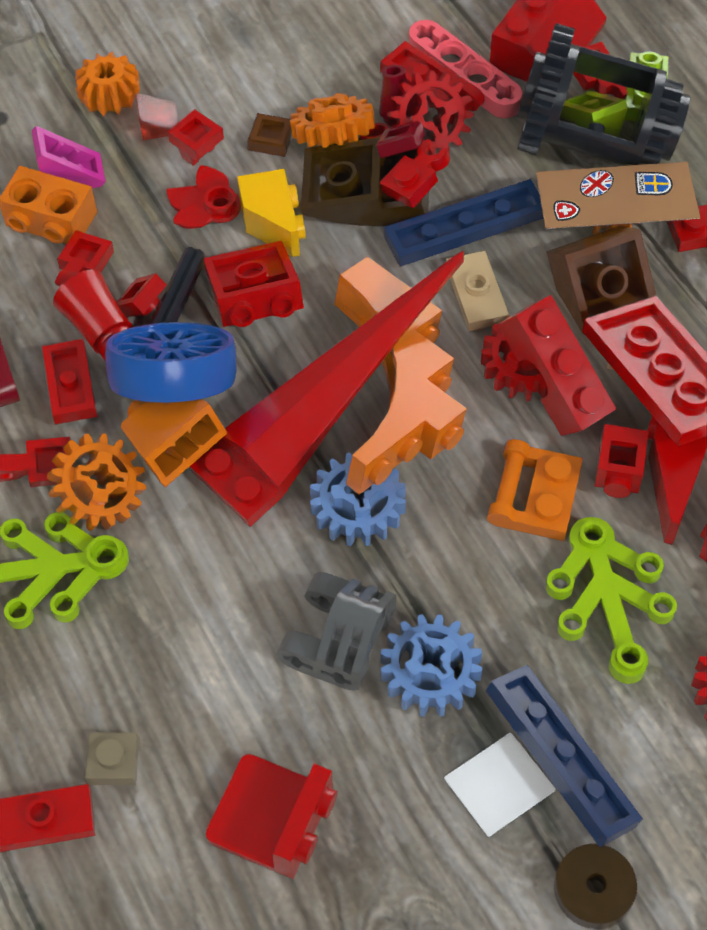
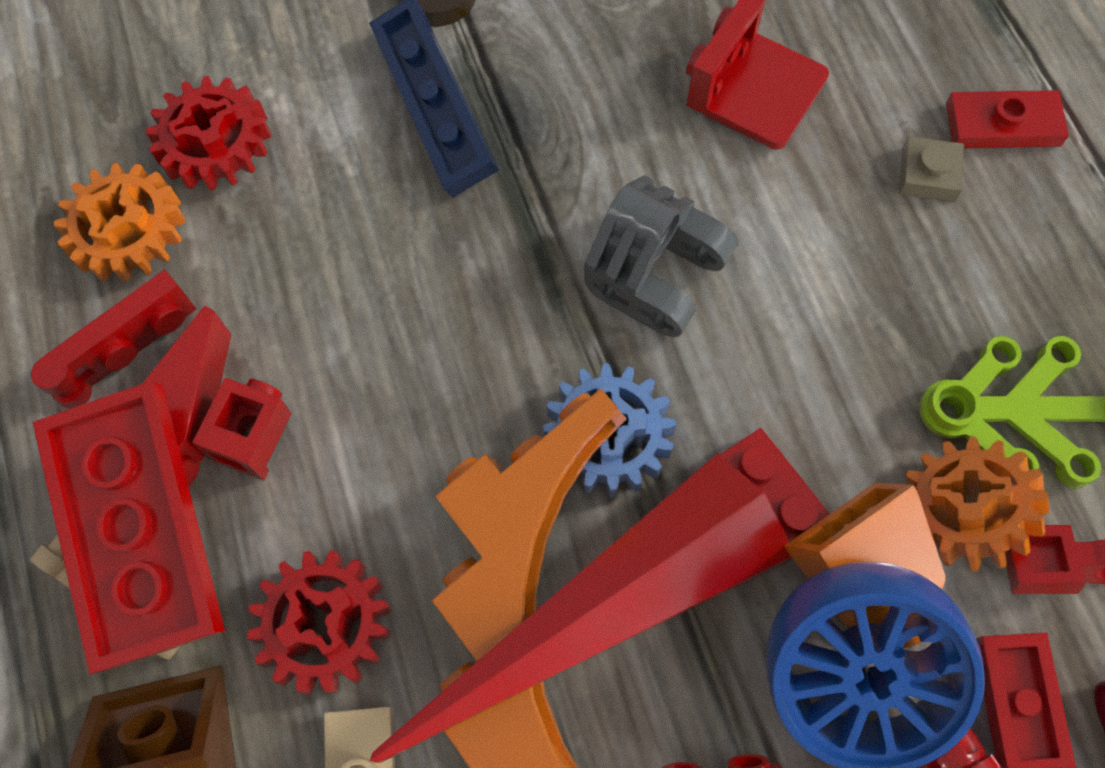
camera: 170 degrees left, 10 degrees up
medium blue gear [380,614,483,717] -> none
white sticker [444,733,556,837] -> none
orange plate [487,439,583,541] -> none
red arch [497,295,616,436] -> none
lime plant [546,517,677,684] -> none

